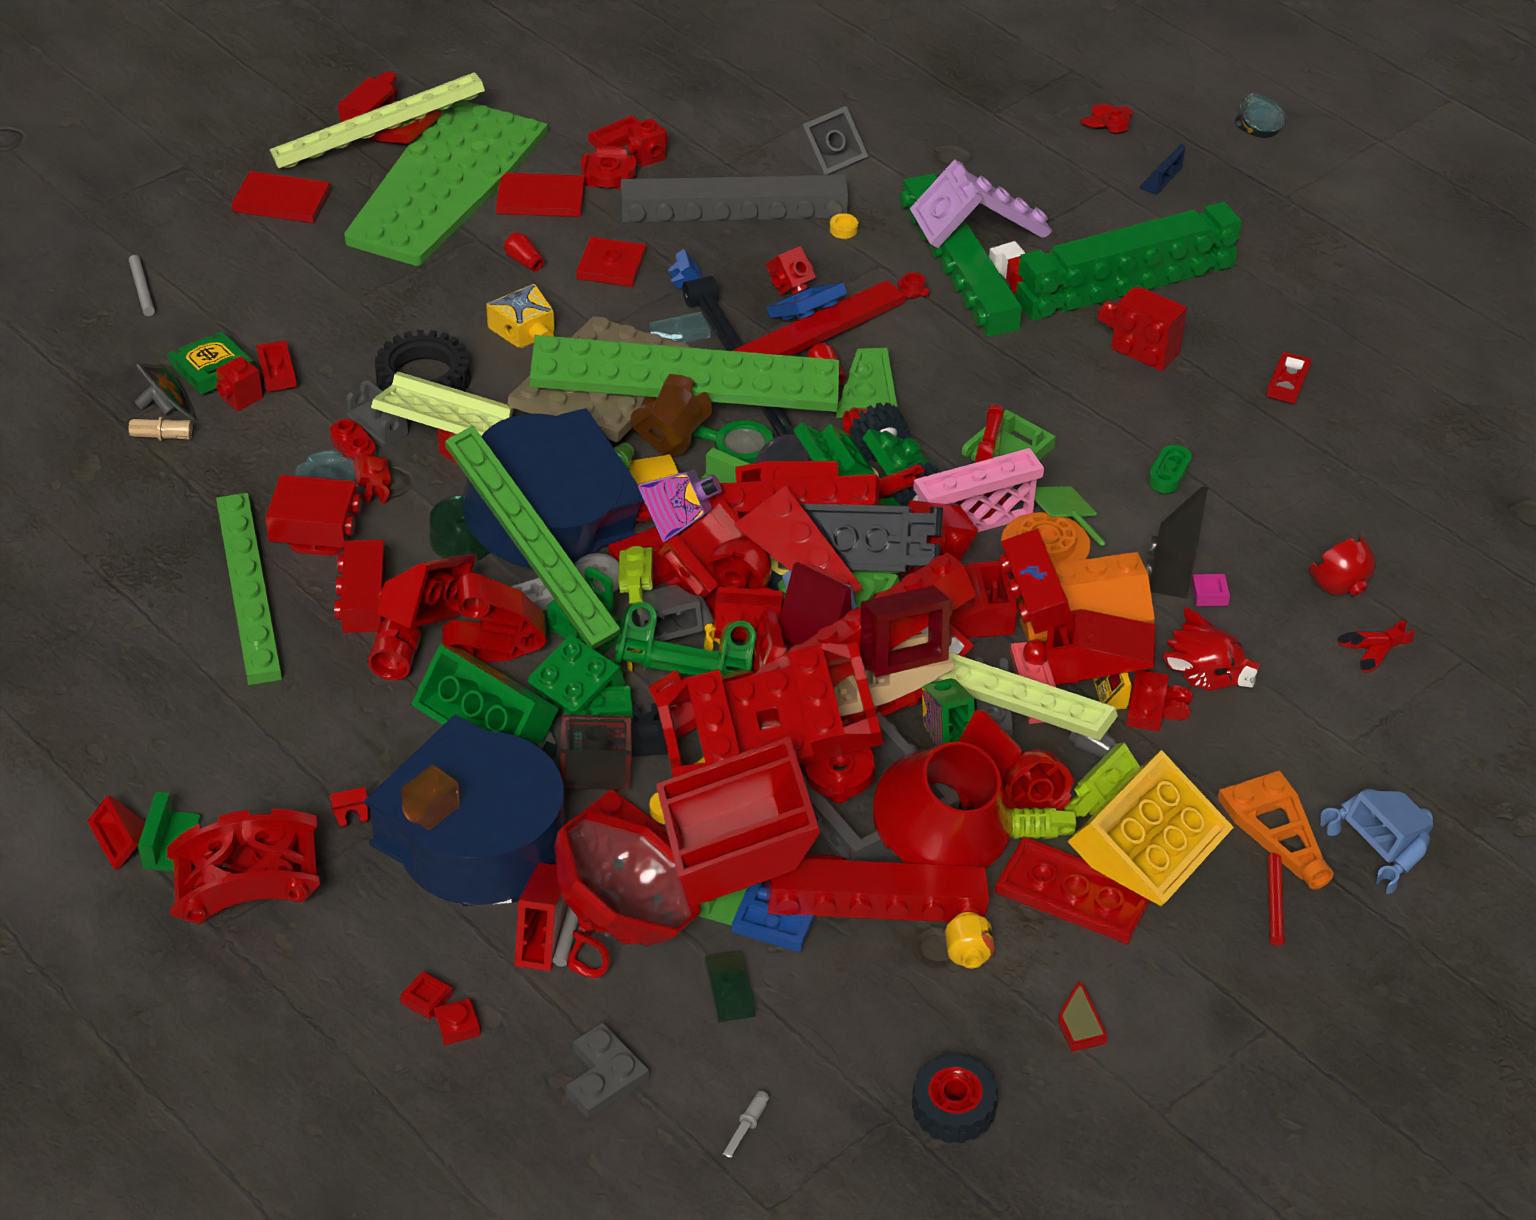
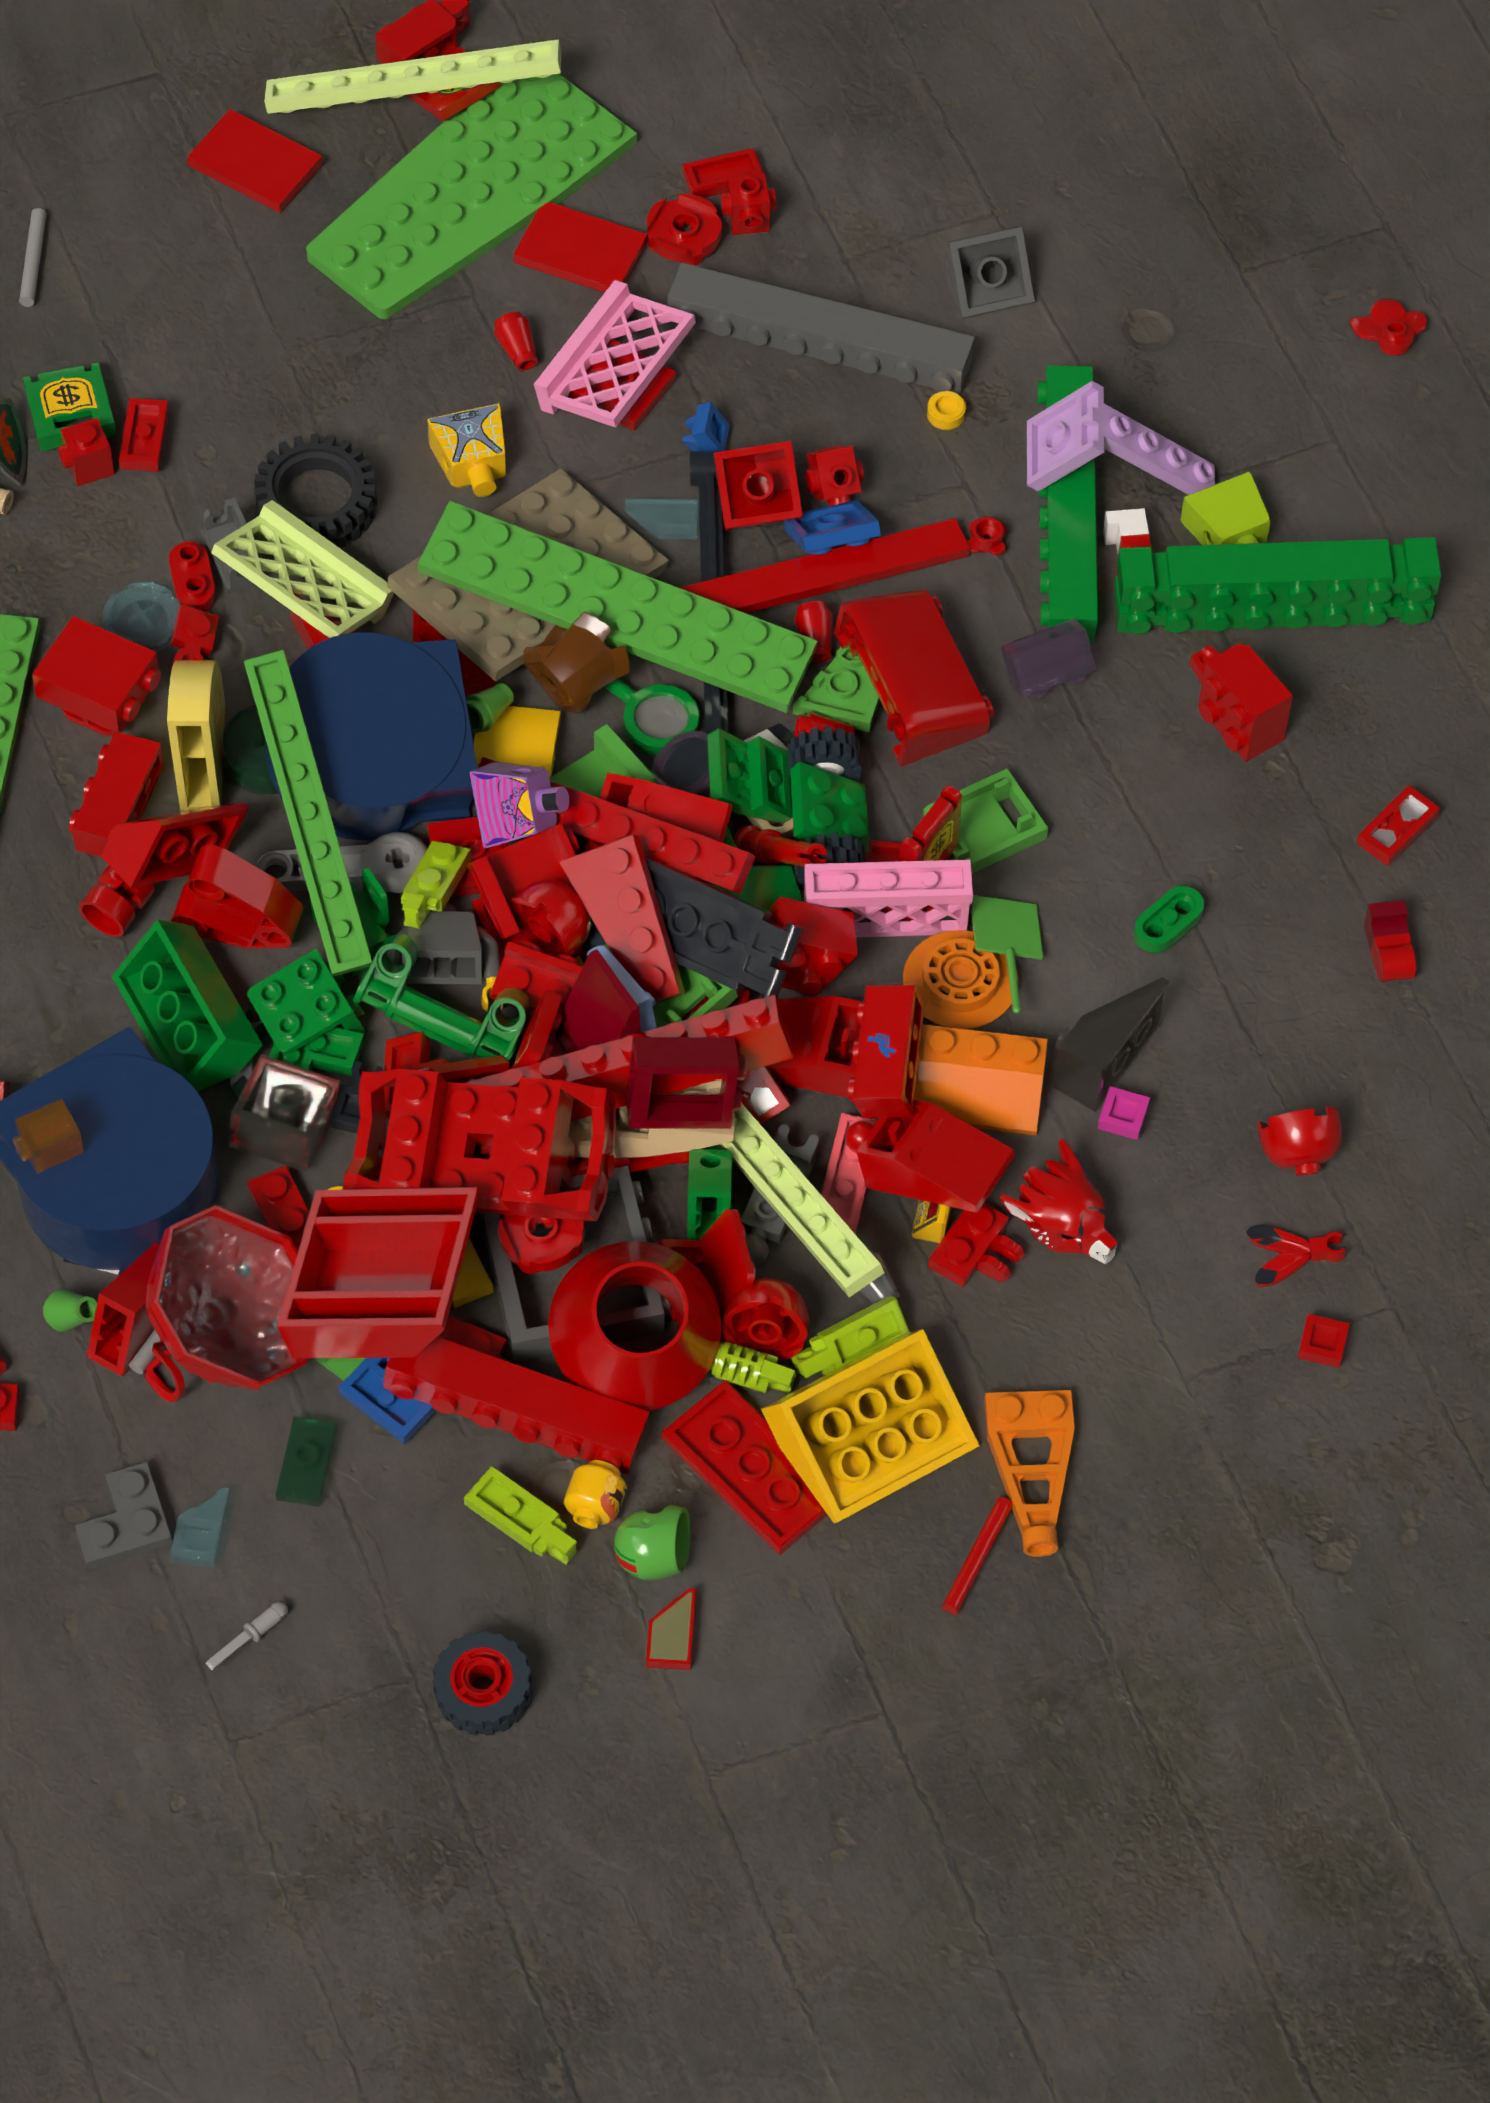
camera: 20 degrees right, 15 degrees up
dark blue slope [1140,144,1185,195] -> none
medium blue torso [1321,789,1433,894] -> none
none -> bright green cone [43,1289,97,1332]
none -> light yellow brick [167,660,225,811]
none -> clear light blue tile [170,1488,230,1568]
none -> lime hinge [463,1467,578,1565]
none -> bright pink fence [534,280,696,428]
none -> bright green helmet [614,1505,691,1581]
none -> red slope [714,441,803,530]
none -> red windscreen [834,590,994,767]
none -> clear purple brick [1001,619,1096,699]
none -> lime torso [1180,472,1270,545]
none -> red plate [1297,1314,1350,1368]
none -> leg [1363,900,1416,982]

